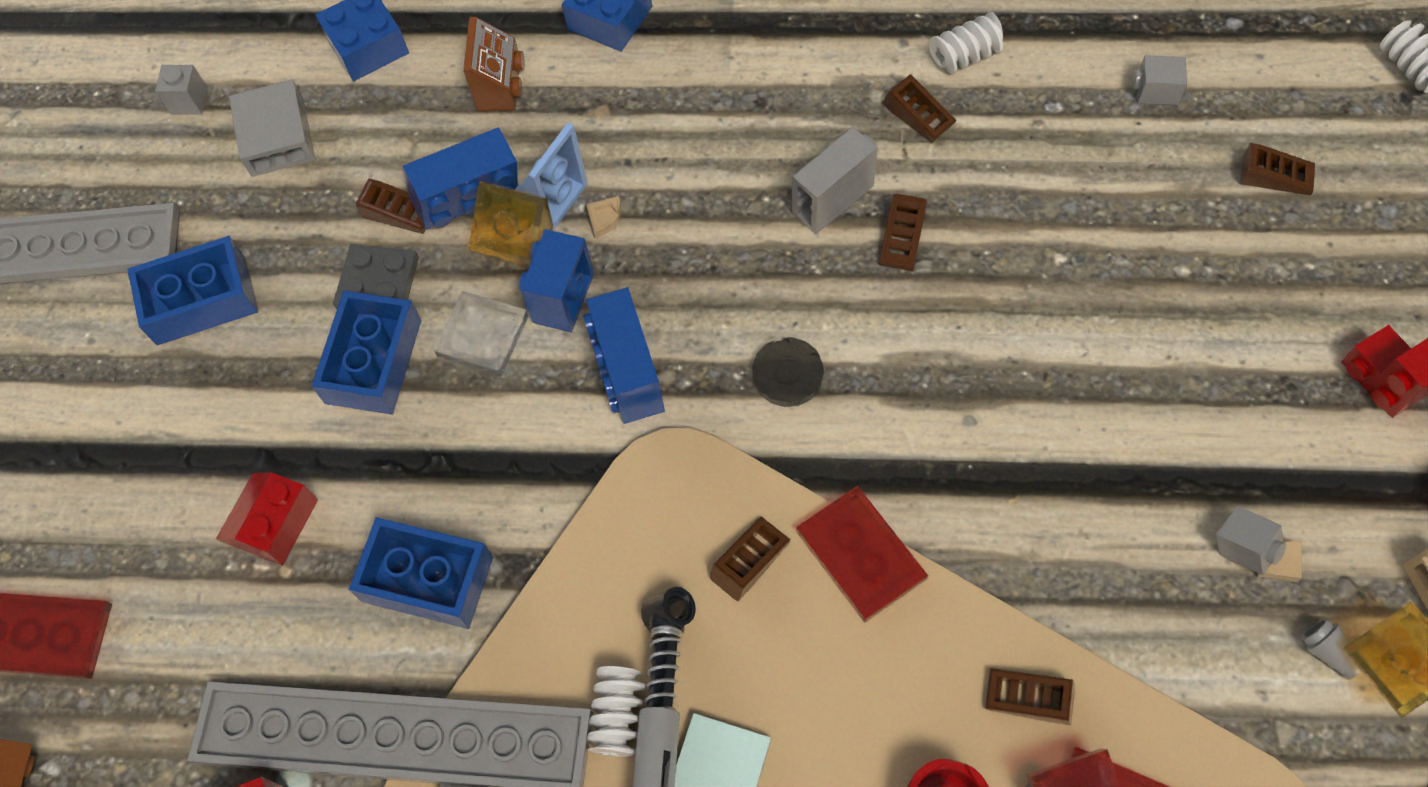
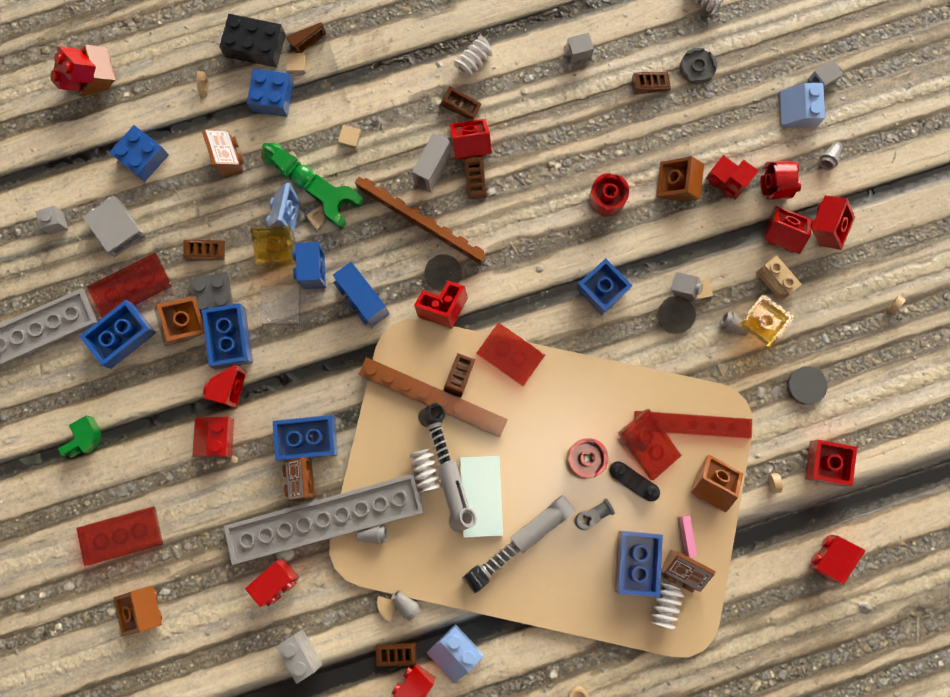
camera: 25 degrees left, 15 degrees up
blue brick [402,127,518,230] -> none
reddish brown slope [985,668,1075,725] -> none
none -> green brick [58,415,101,457]
none -> clear red tile [87,252,173,318]
none -> dark orange slope [154,296,205,346]
none -> red slope [203,365,247,408]
none -> green piece [261,142,364,229]
none -> dark orange slope [282,457,315,500]
none -> tan tile [338,125,361,149]
none -> dark orange plate [355,177,486,265]
none -> dark orange plate [358,357,508,437]
none -> red brick [414,281,468,329]
none -> red slope [450,118,492,160]
none -> blue brick [576,258,633,315]
none -> red brick [589,173,629,217]
none -> dark orange slope [656,156,704,202]
none -> clear smoke tile [657,296,696,334]
none -> dark grey tile [680,48,717,84]

